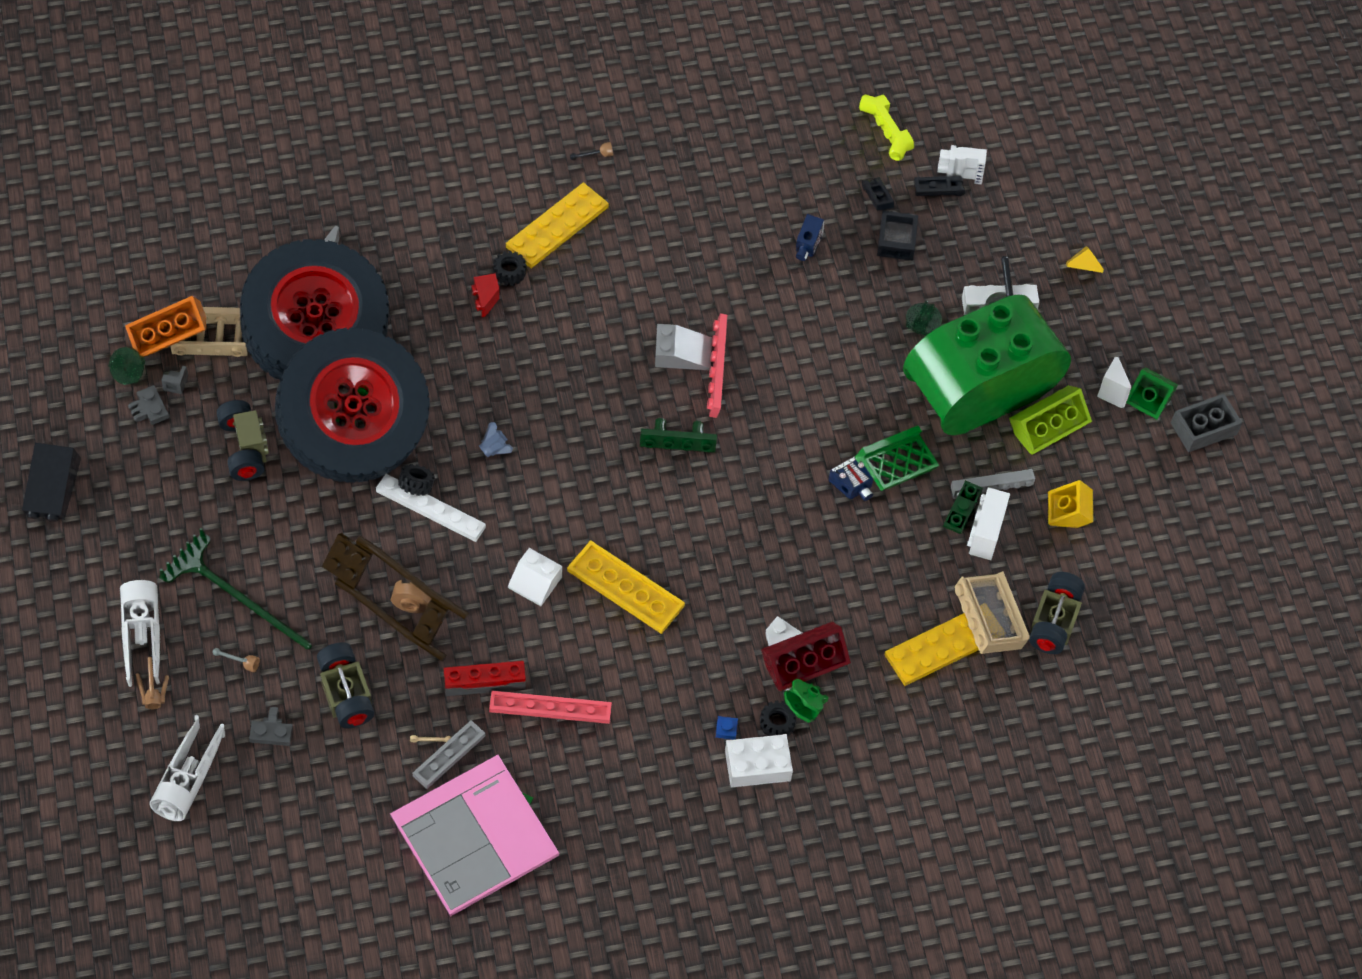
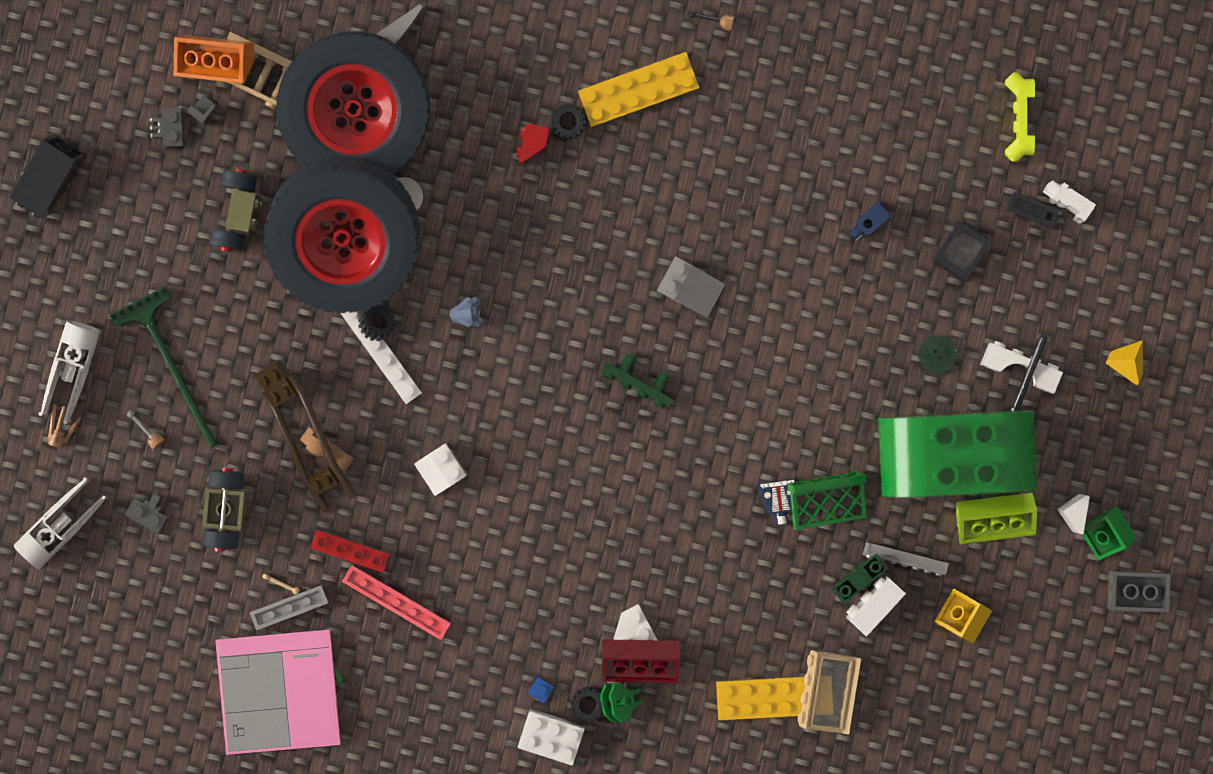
camera: 30 degrees right, 30 degrees up
clear green plate [108,347,145,385] -> none
yellow plate [567,540,685,634] -> none
coral plate [707,313,727,418] -> none
black plate [862,177,894,211] -> none
brick [1029,572,1085,654] -> none

